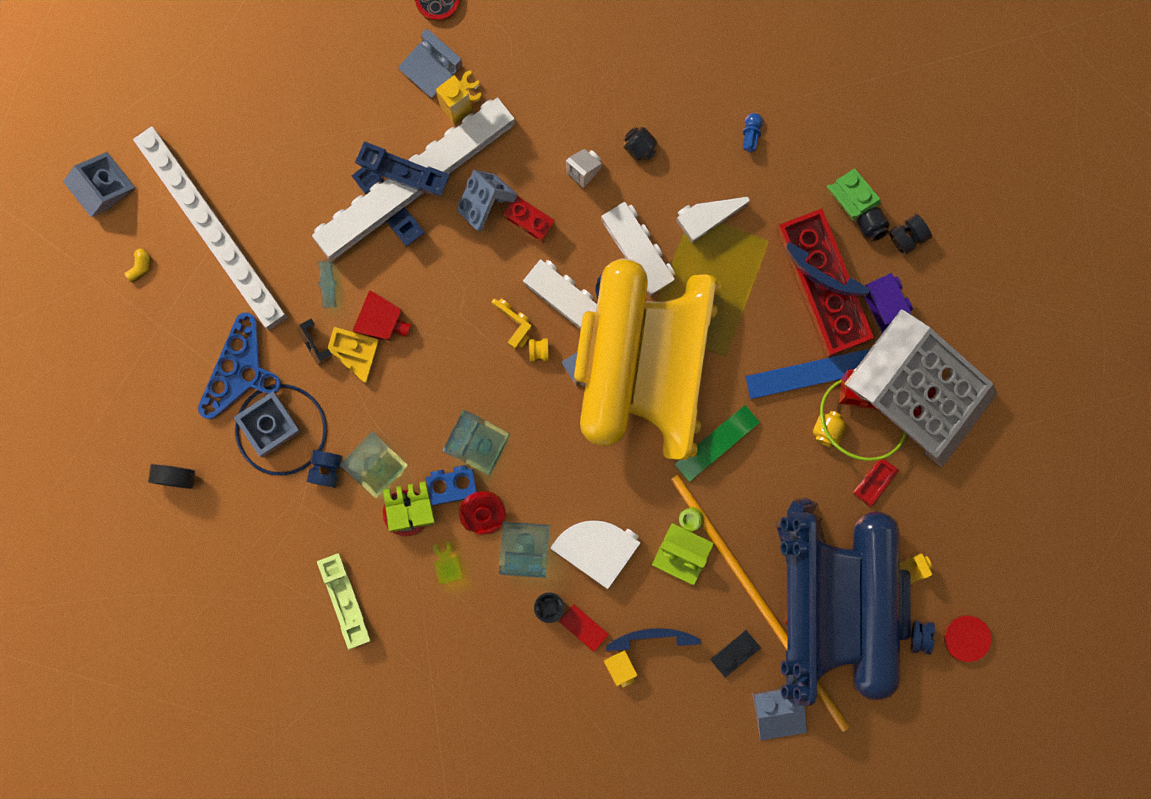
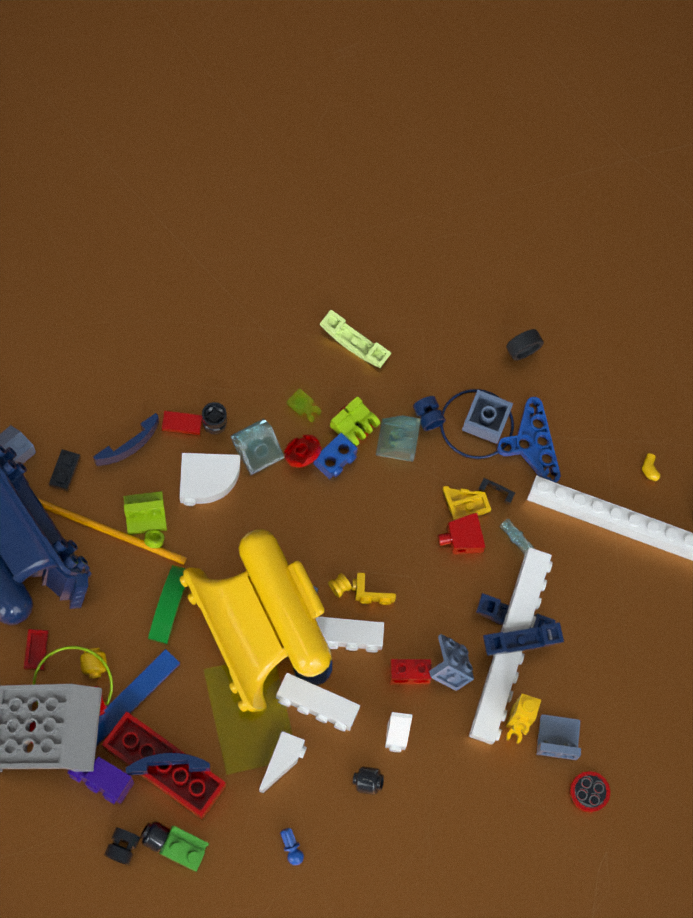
camera: 140 degrees right, 15 degrees down
clear light blue slope [442,410,510,476] -> none
yellow brick [603,650,638,688] -> none

